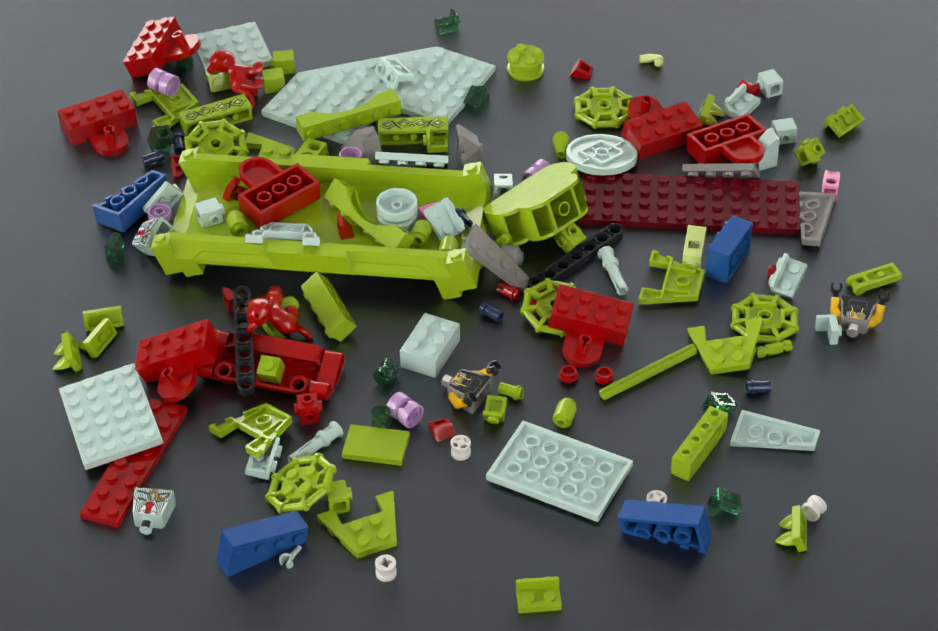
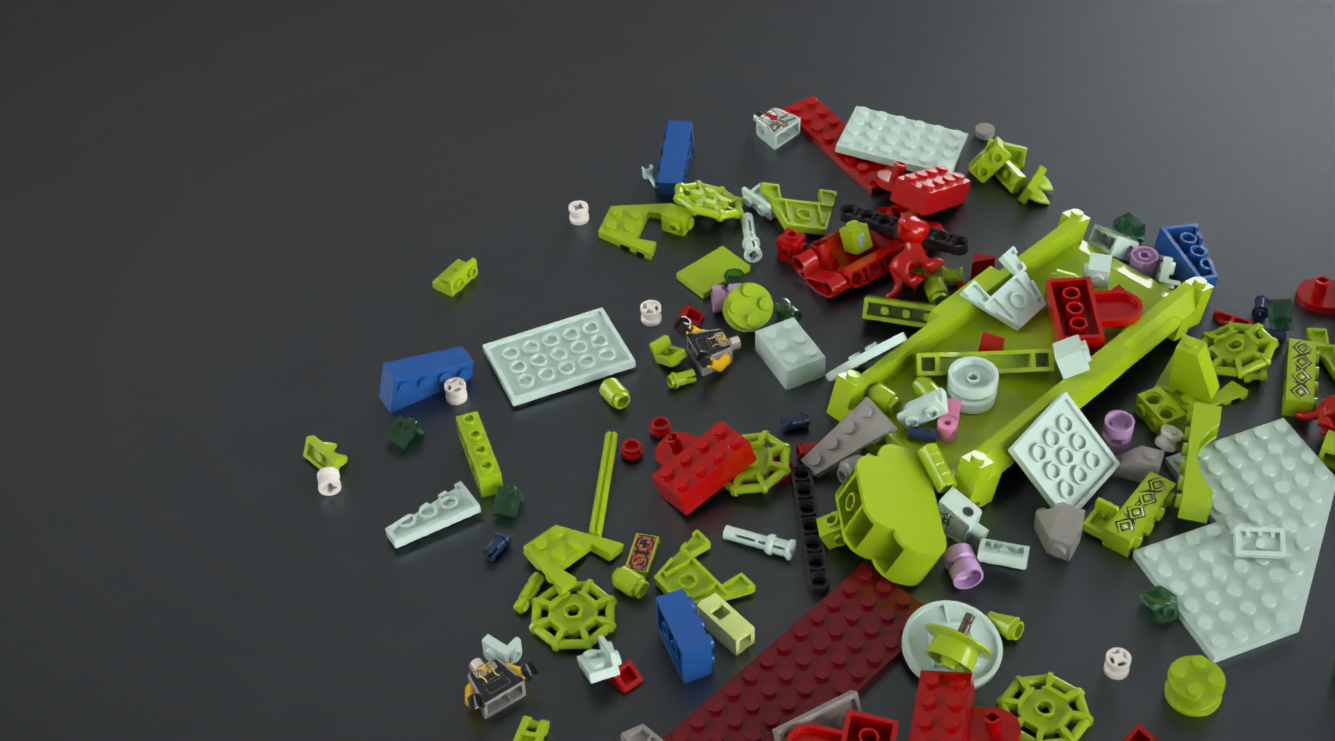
camera: 130 degrees right, 0 degrees up
none -> lime brick [612,566,649,599]
none -> tile [625,533,659,578]
none -> lime wheel [723,283,773,333]
none -> light aqua plate [825,332,907,382]
none -> lime axle [917,443,957,494]
none -> lime piece [925,612,993,674]
none -> lime bracket [969,136,1011,183]
none -> light grey tile [975,123,995,140]
none -> light aqua bracket [977,538,1030,570]
none -> light aqua brick [1052,334,1092,379]
none -> white wheel [1103,647,1132,680]
none -> white wheel [1154,424,1183,453]
none -> lime slope [1168,334,1219,403]

